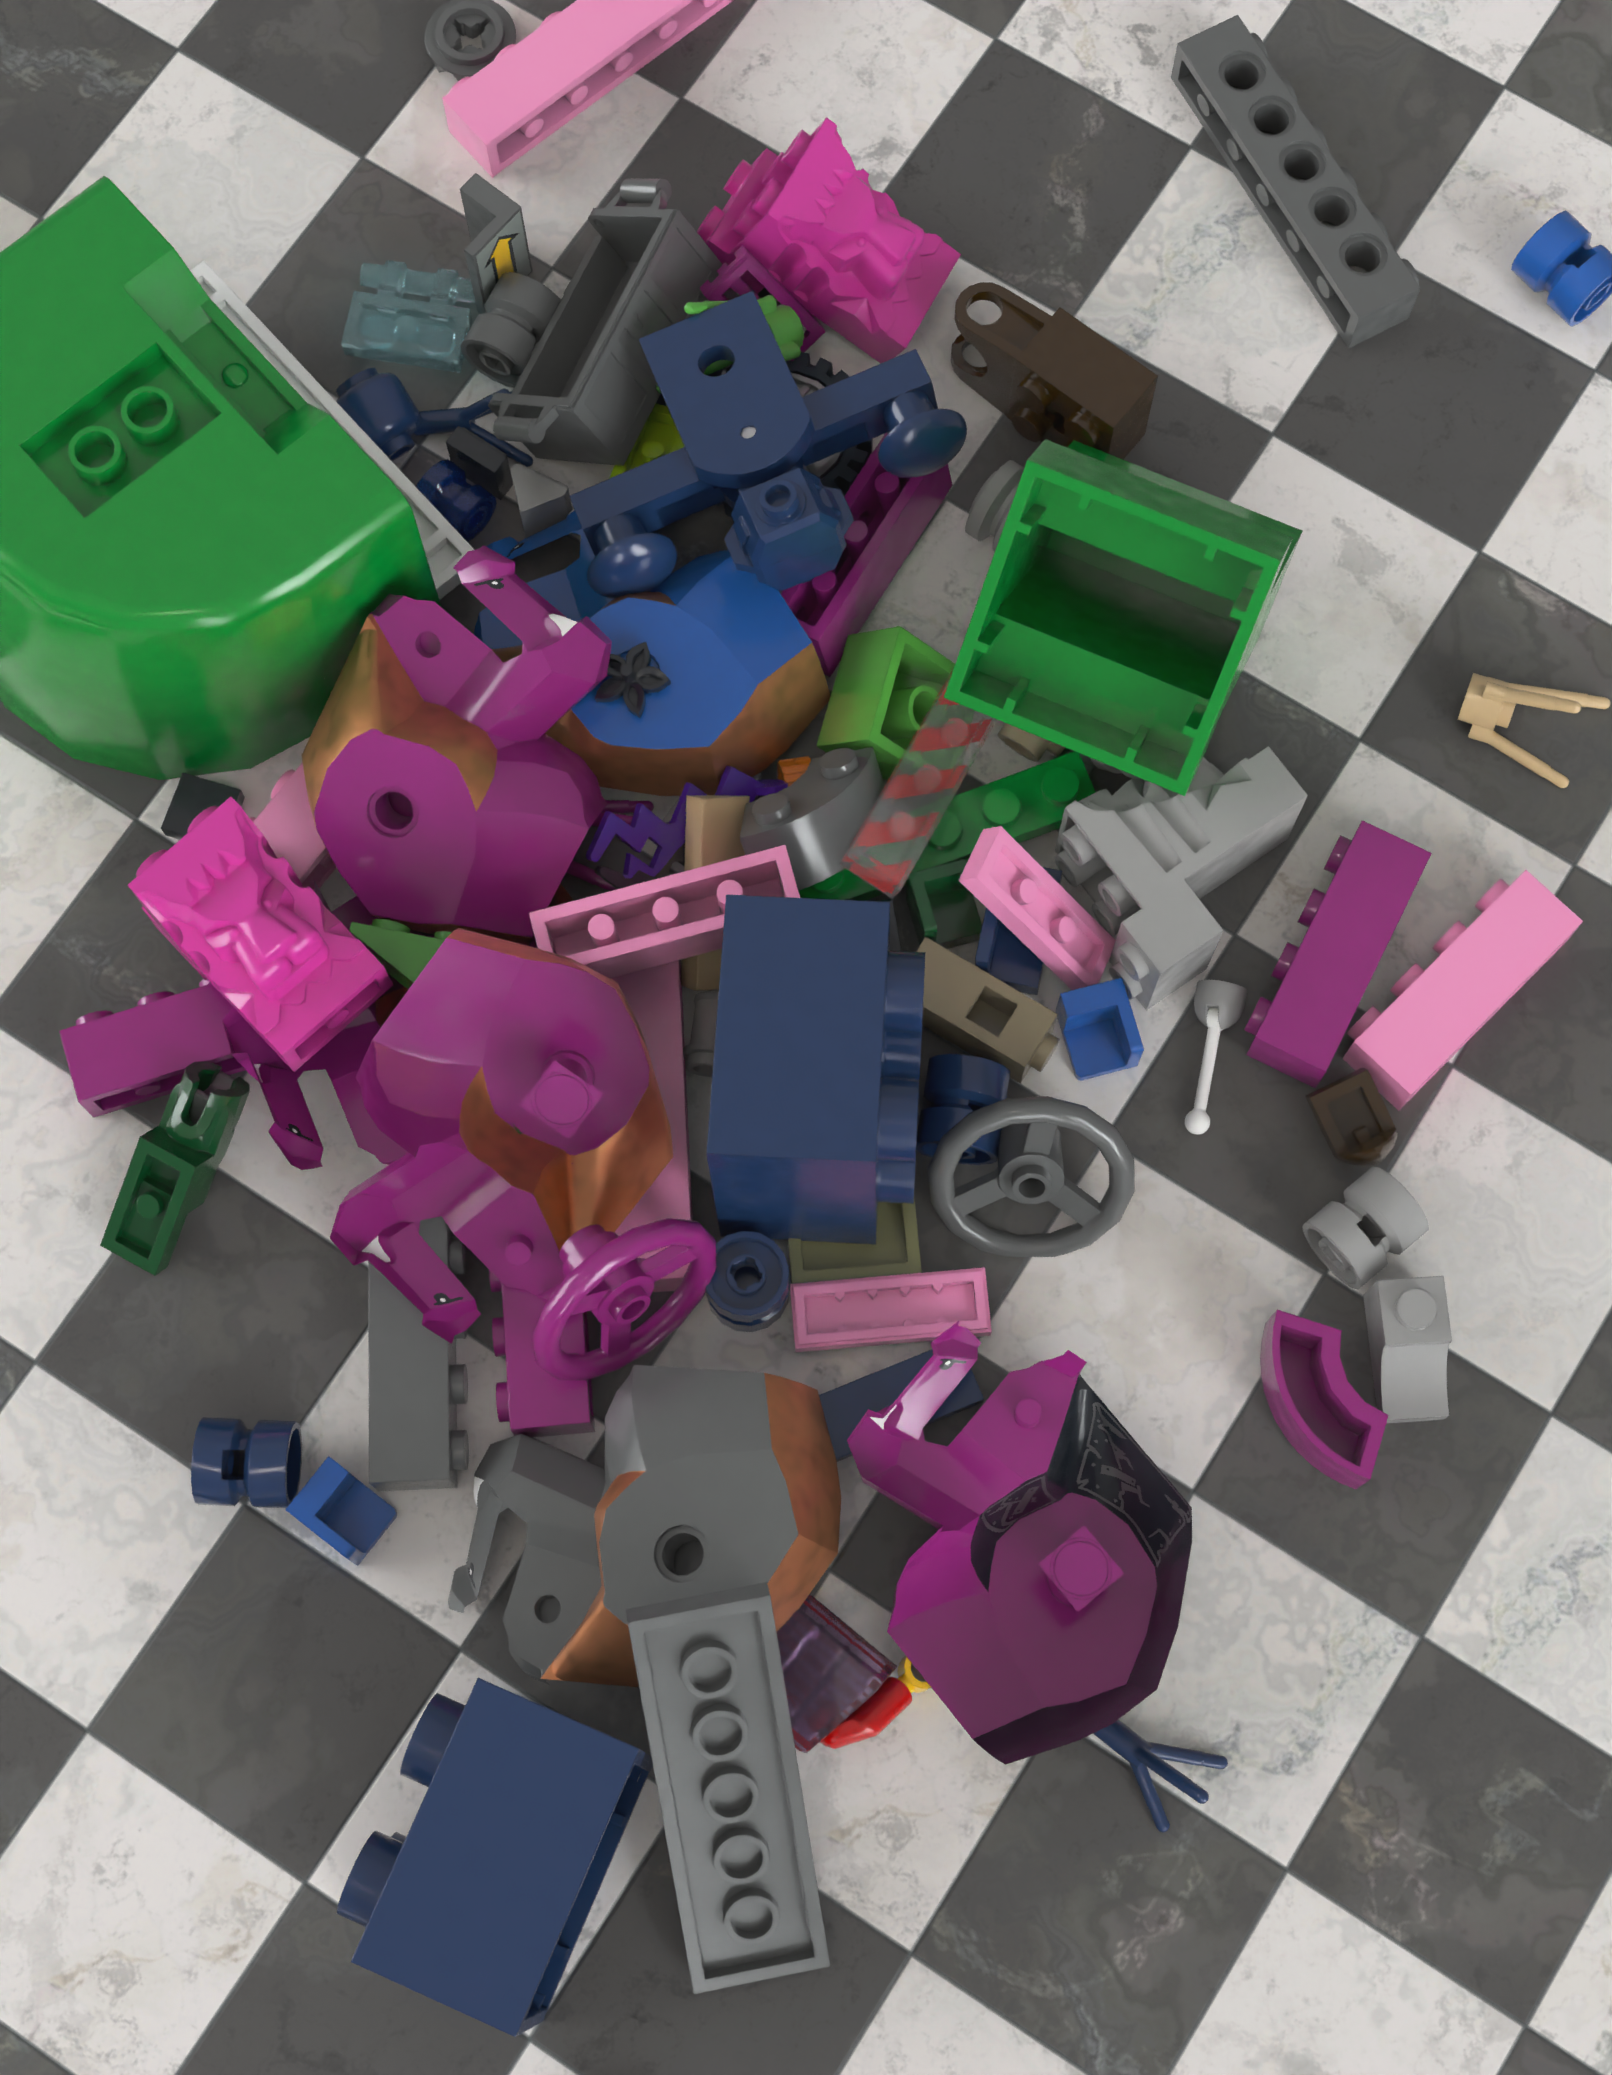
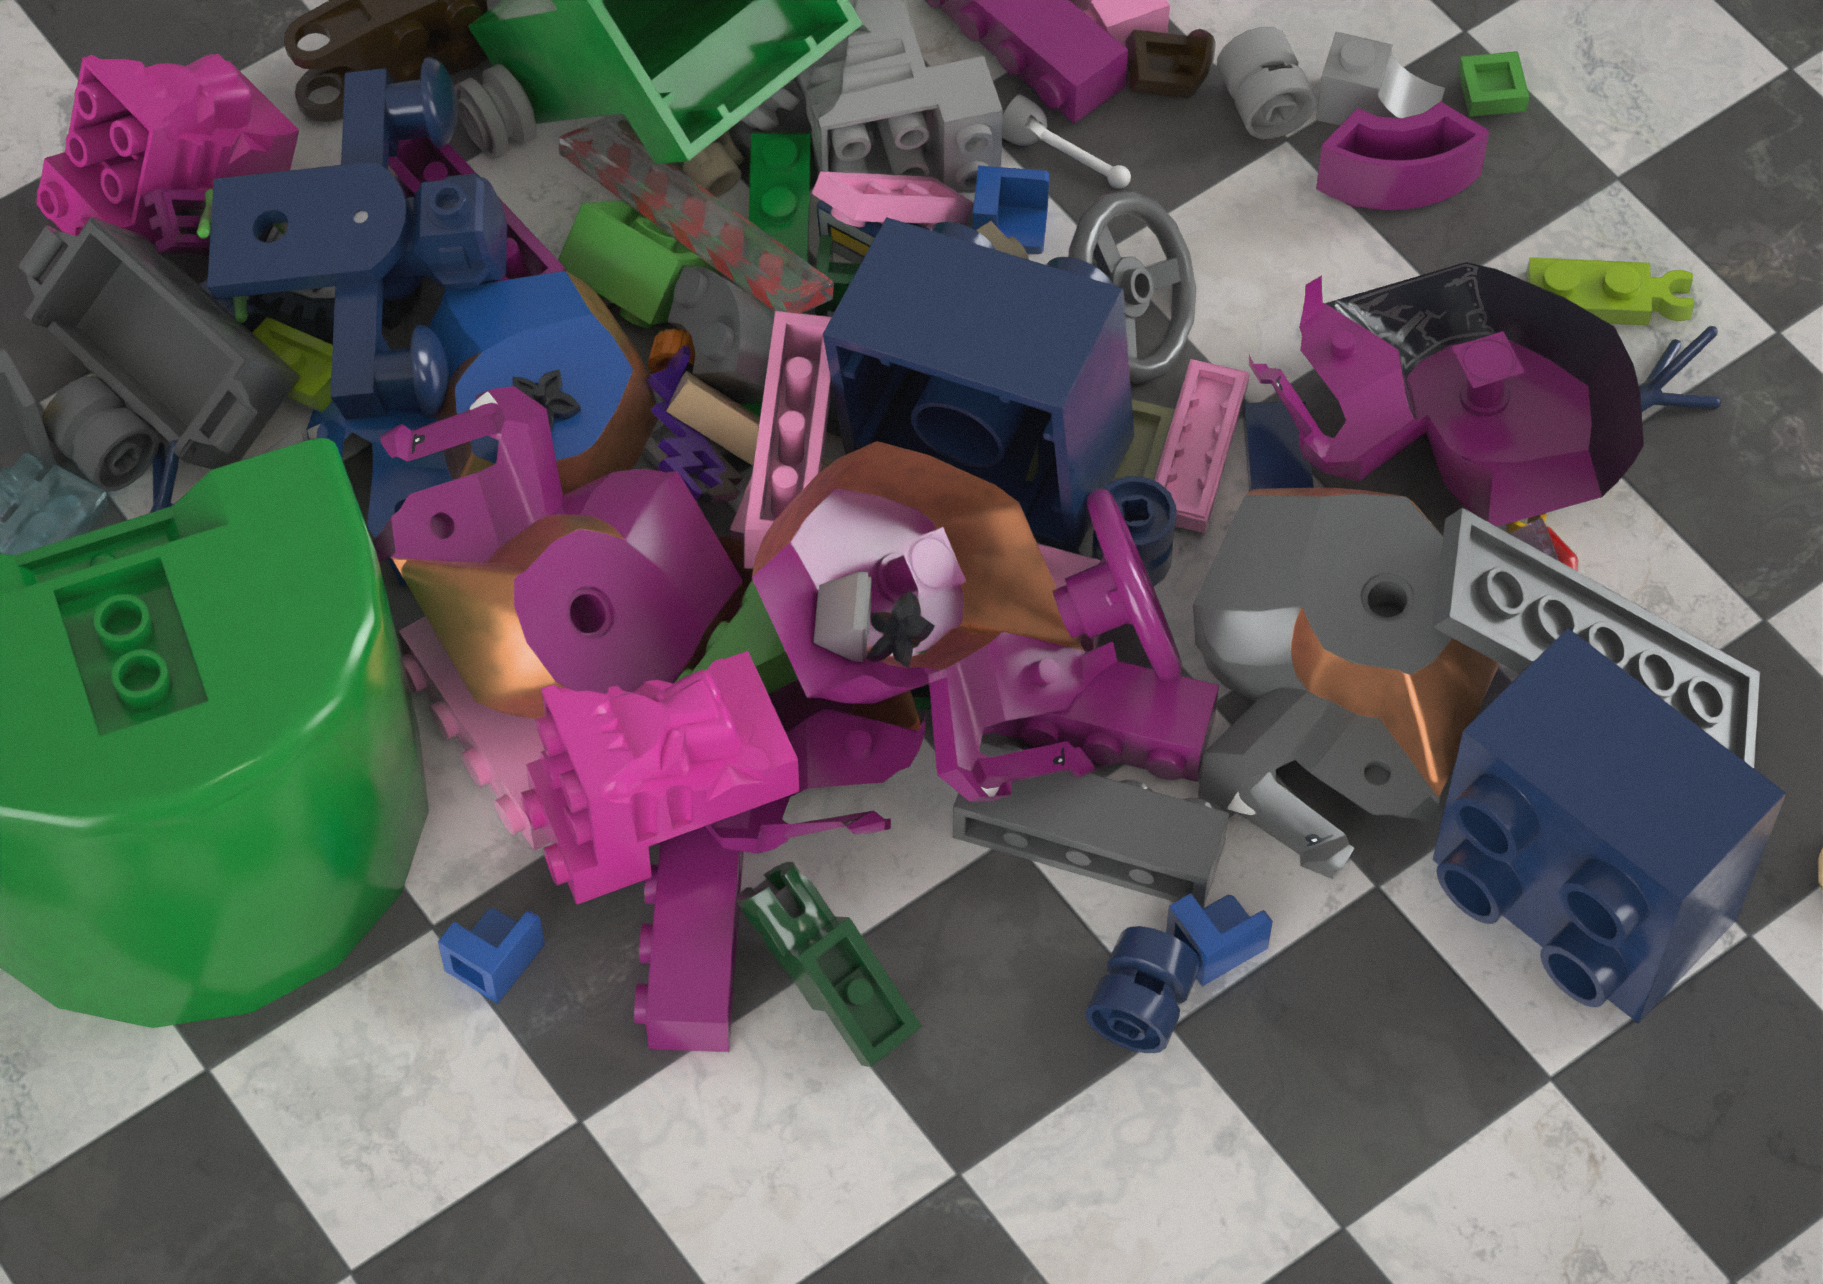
camera: 70 degrees left, 15 degrees down
black tile [161,773,245,840] -> none
none -> blue panel [438,908,545,1004]
none -> light grey slope [813,572,871,662]
none -> black plant [866,591,935,668]
none -> bright green plate [1458,51,1530,117]
none -> lime plate [1526,257,1695,326]

